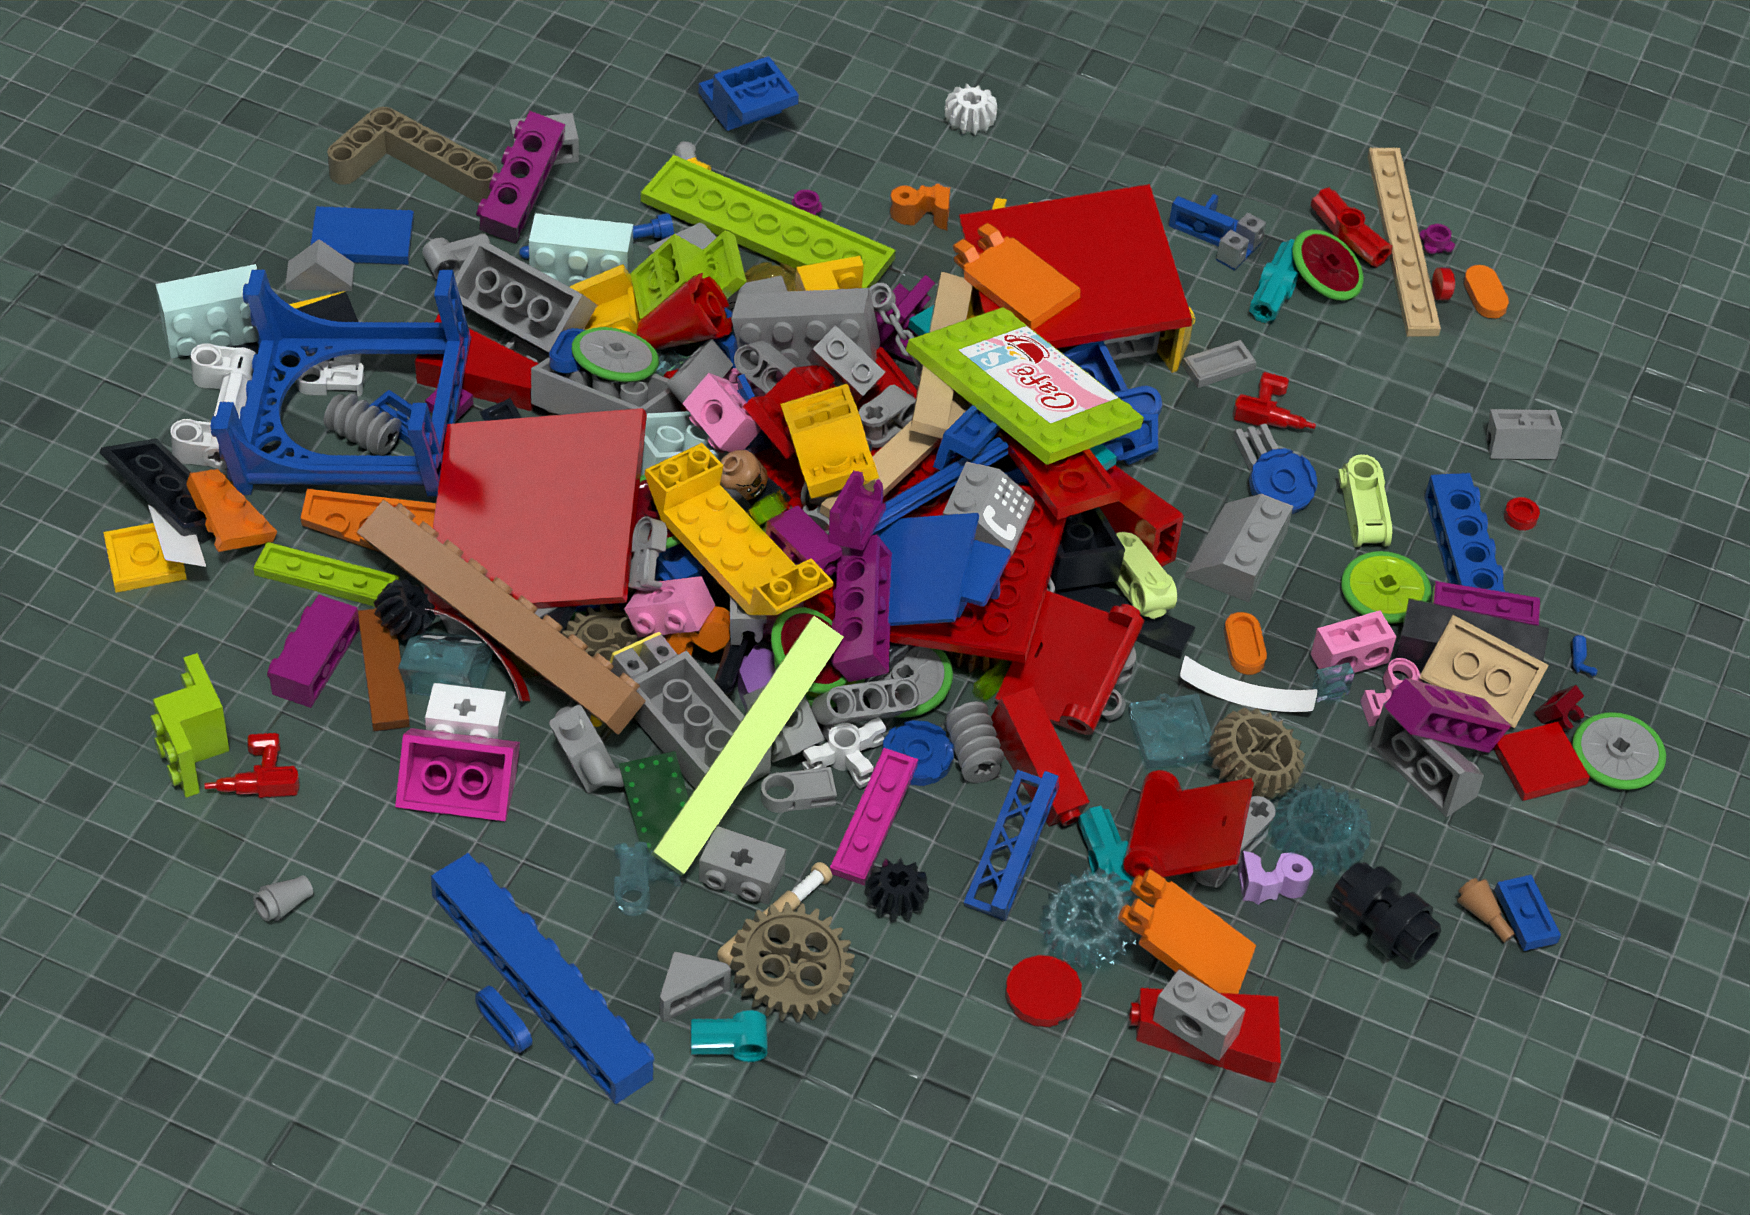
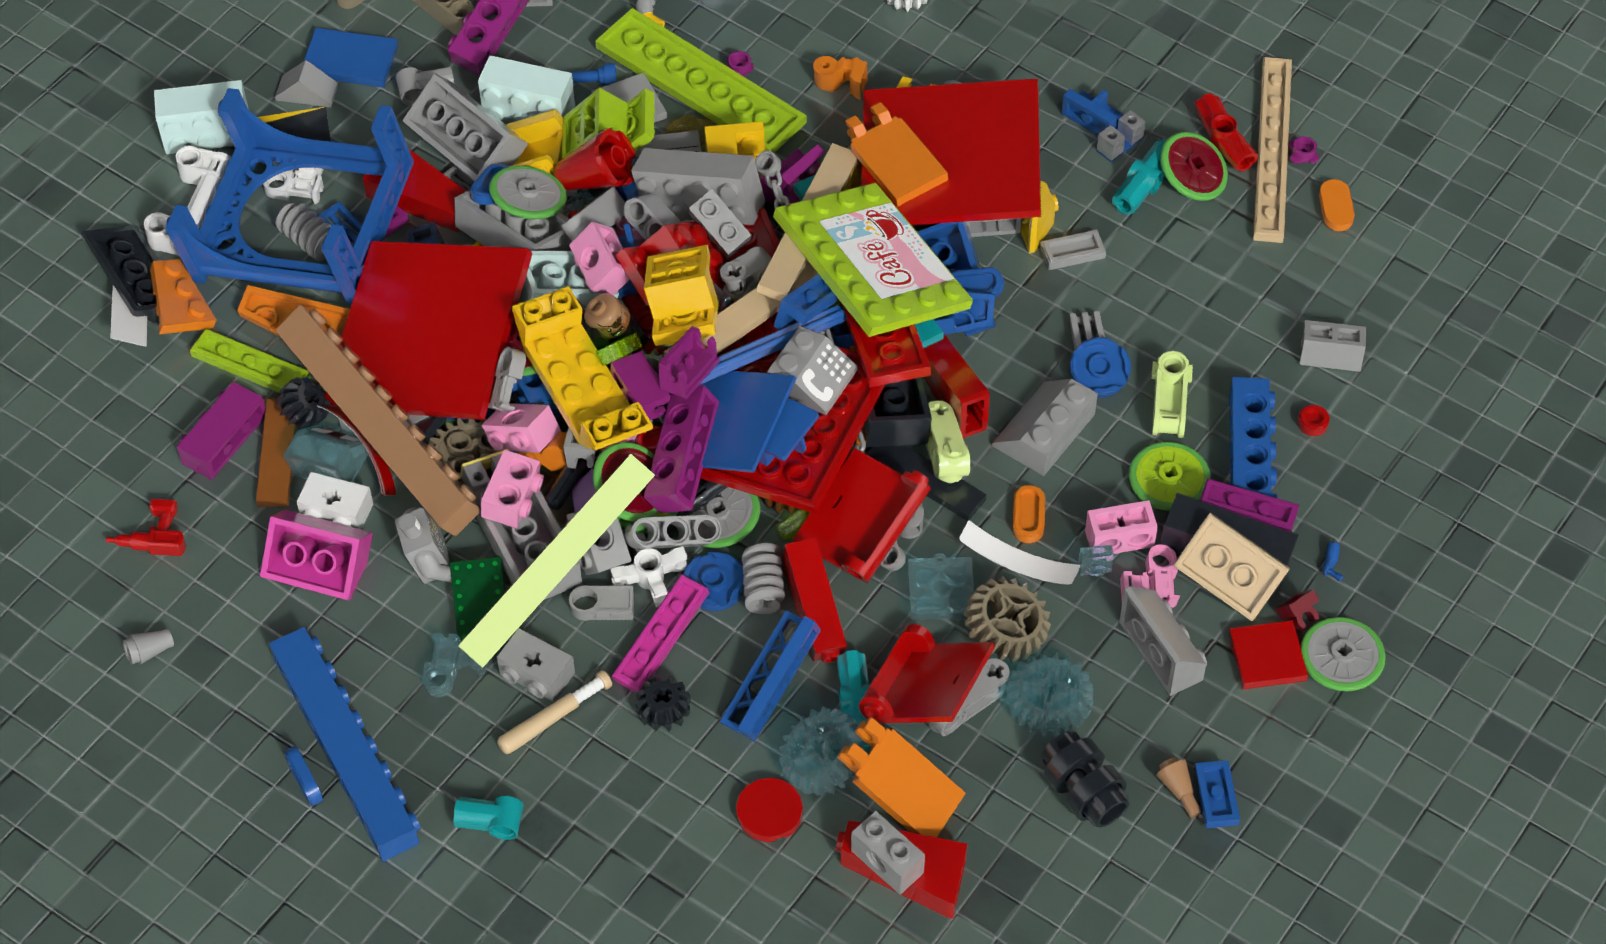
camera: 15 degrees right, 5 degrees up
yellow tile [103,523,186,593] -> none
lime bracket [150,653,229,798] -> none
light grey slope [660,952,731,1023] -> none
dark tan gear [730,902,855,1022] -> none
red piece [1233,372,1316,430] -> none
lavender leg [1237,851,1313,905] -> none
magenta brick [1384,678,1511,753] -> none
red tile [1432,268,1455,300] -> none
none -> bright pink brick [481,450,544,528]

